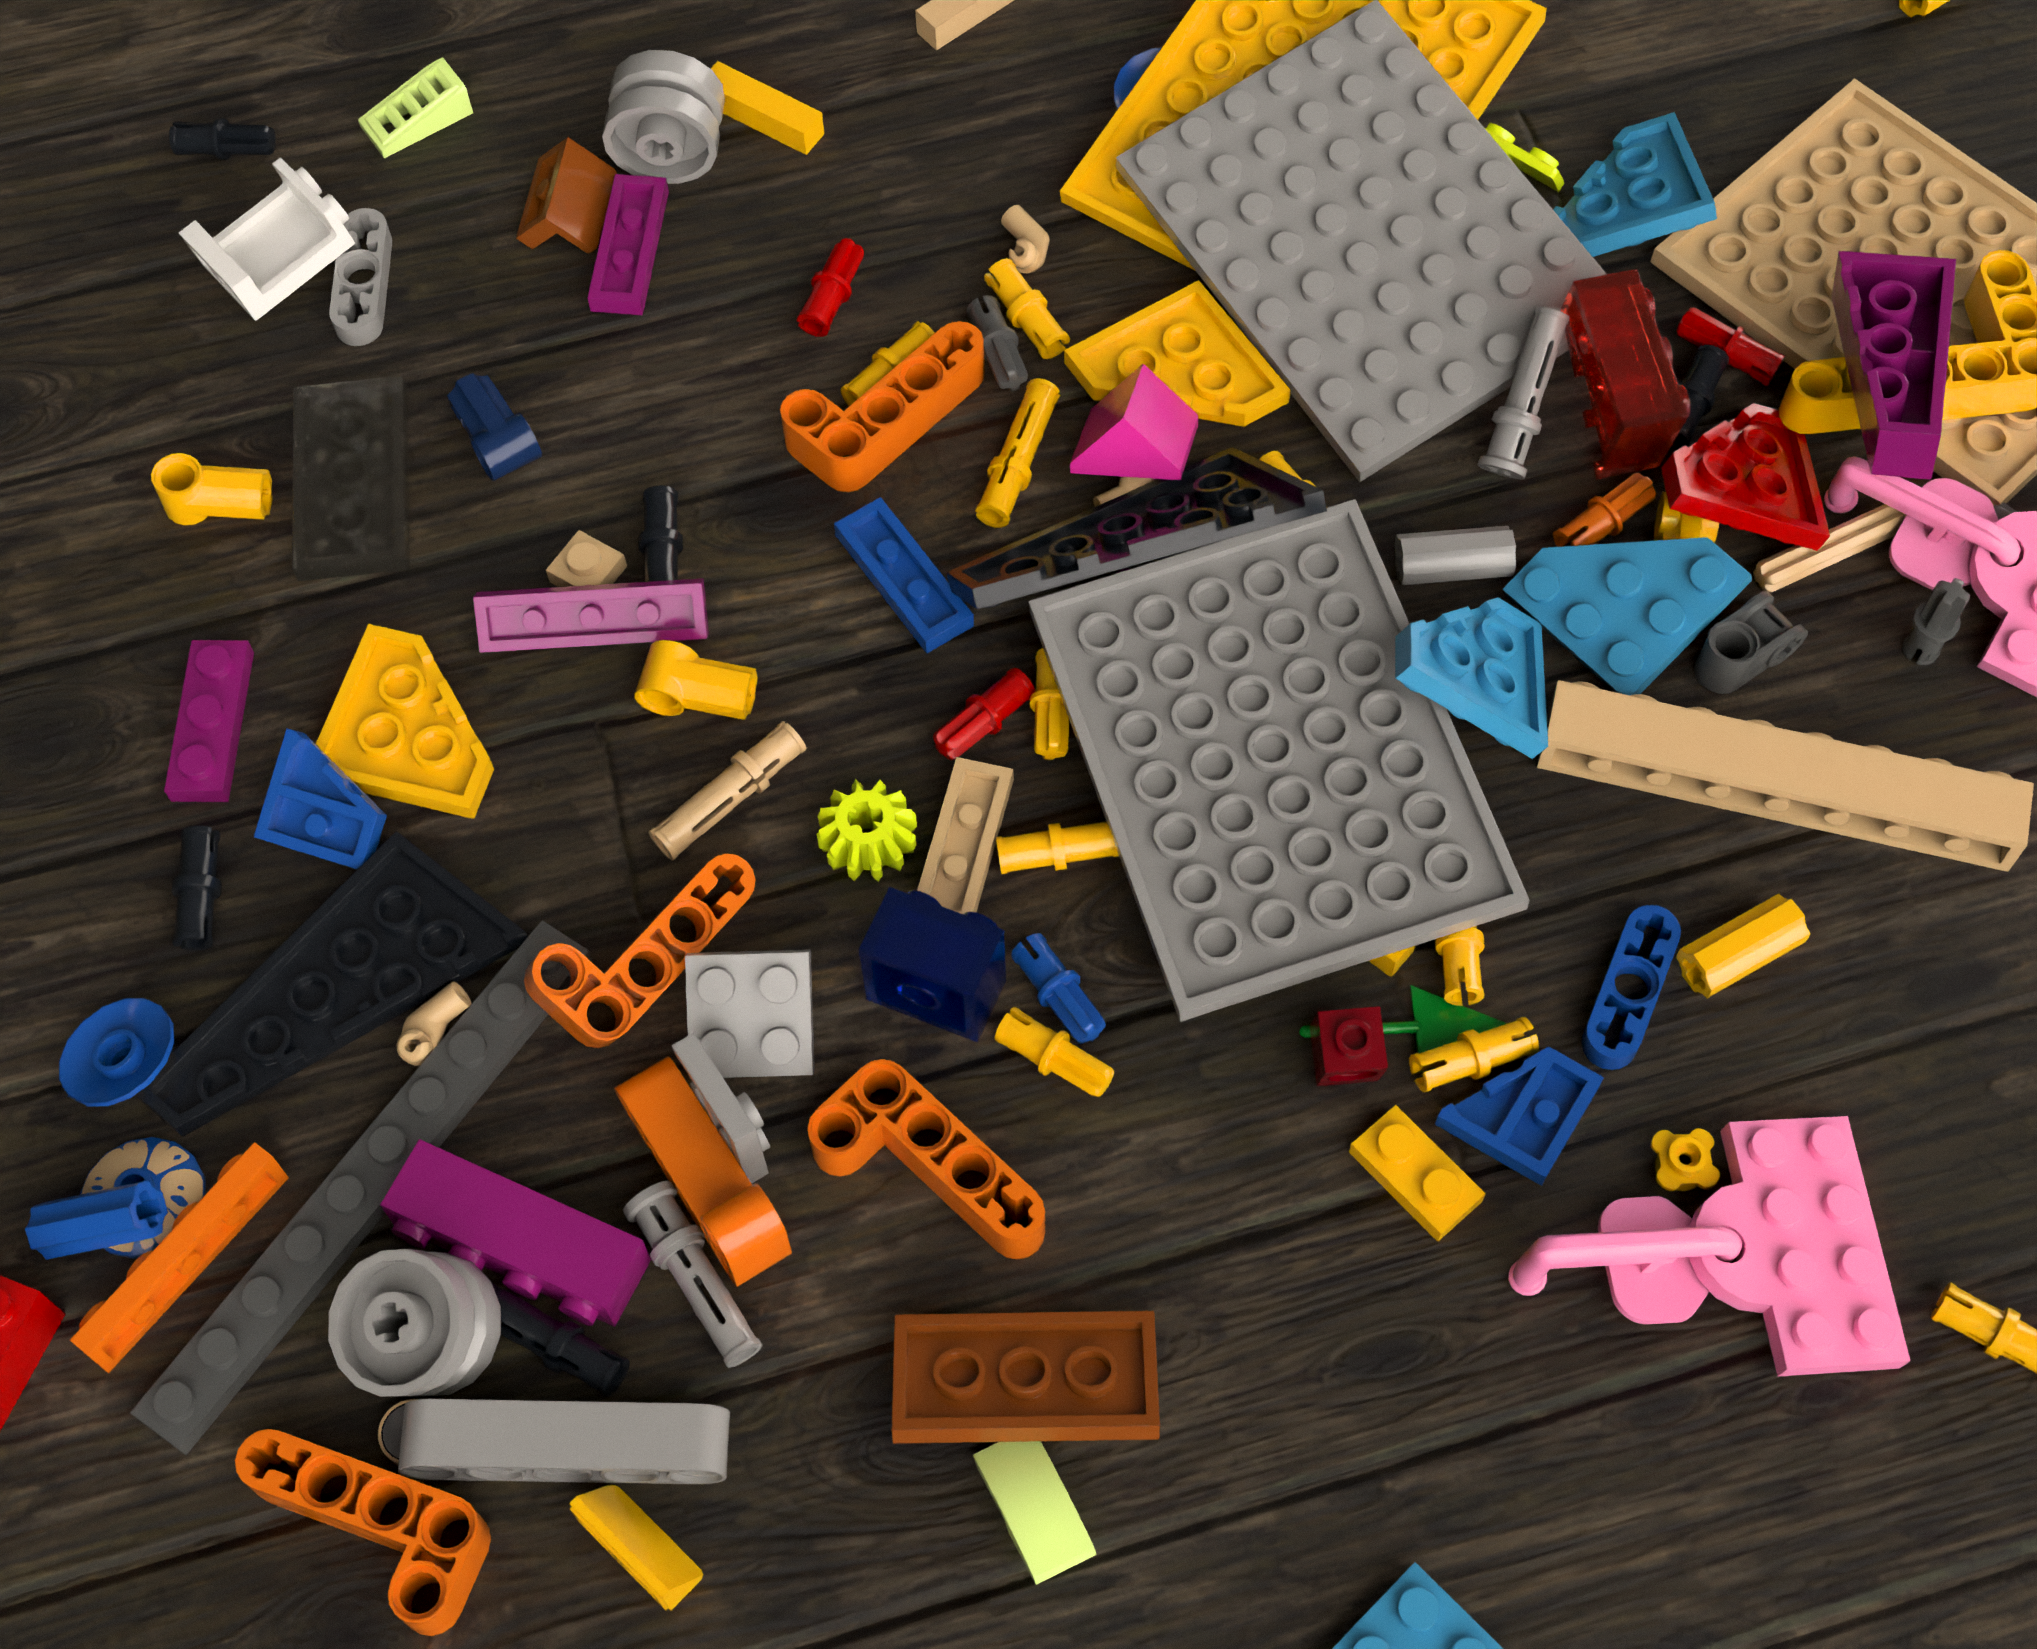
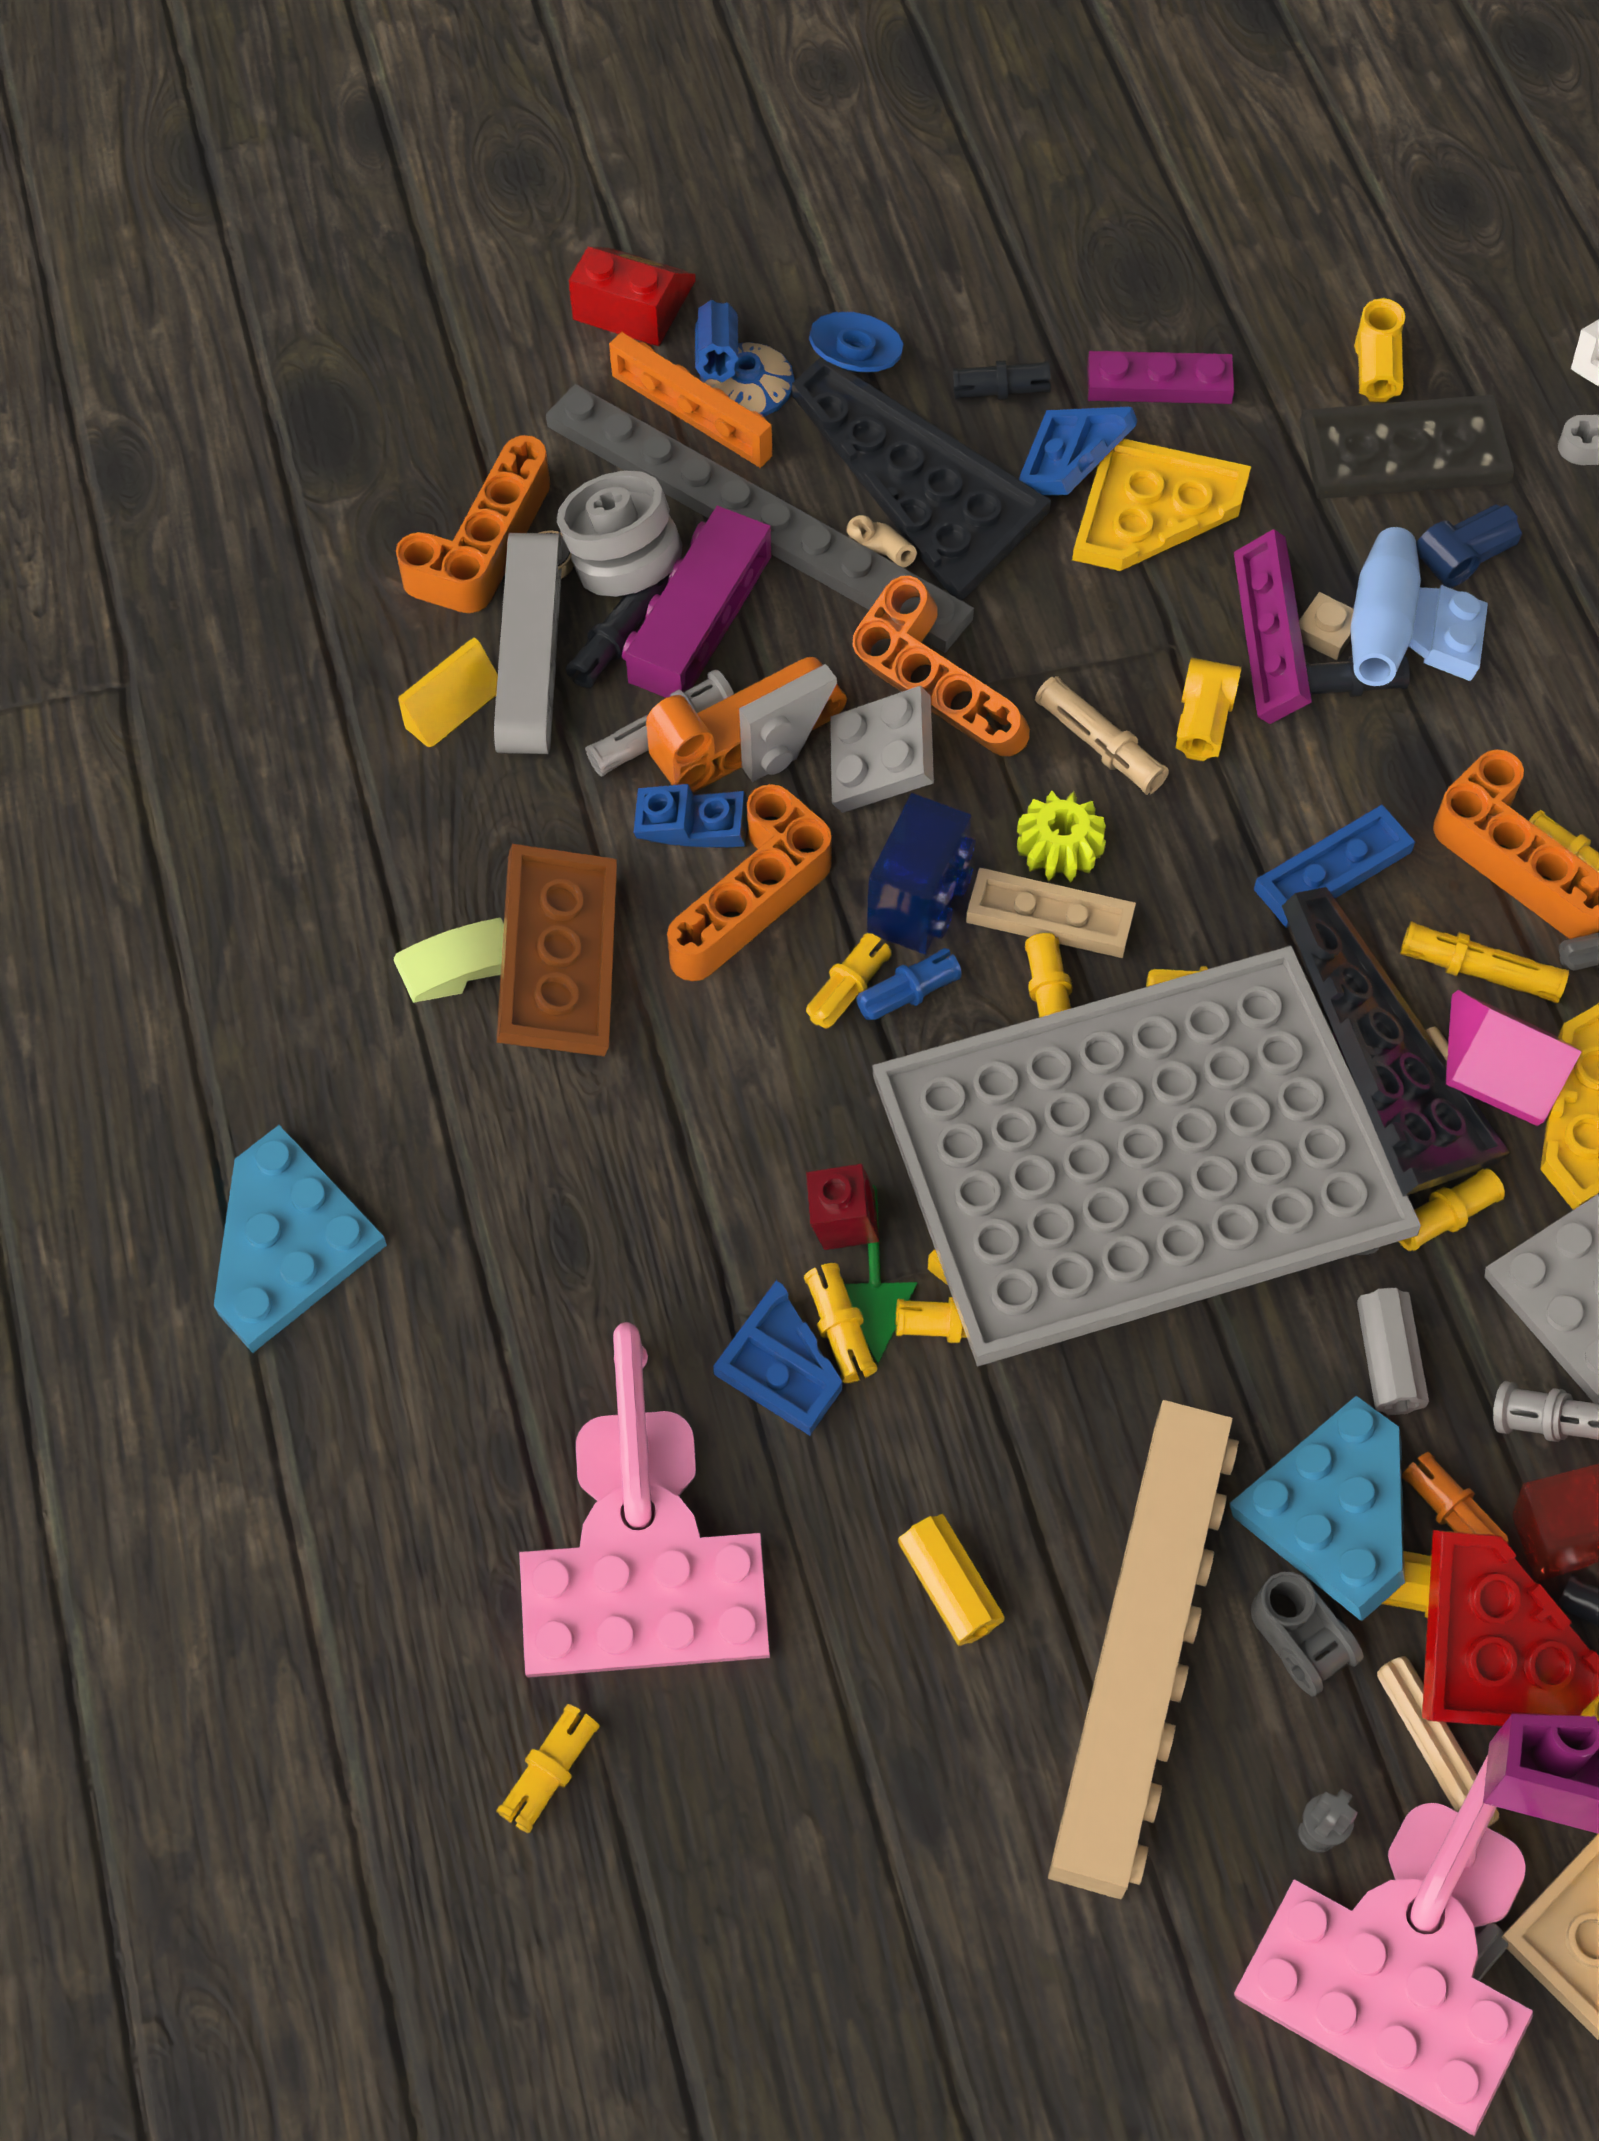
camera: 90 degrees right, 0 degrees up
red axle [933,668,1036,761] -> none
yellow plate [1349,1105,1486,1242] -> none
dark azure plate [1395,597,1548,759] -> none
blue beam [1581,905,1681,1070] -> none
yellow plate [1651,1128,1720,1191] -> none
none -> blue slope [633,784,748,847]
none -> light blue plate [1350,527,1488,686]

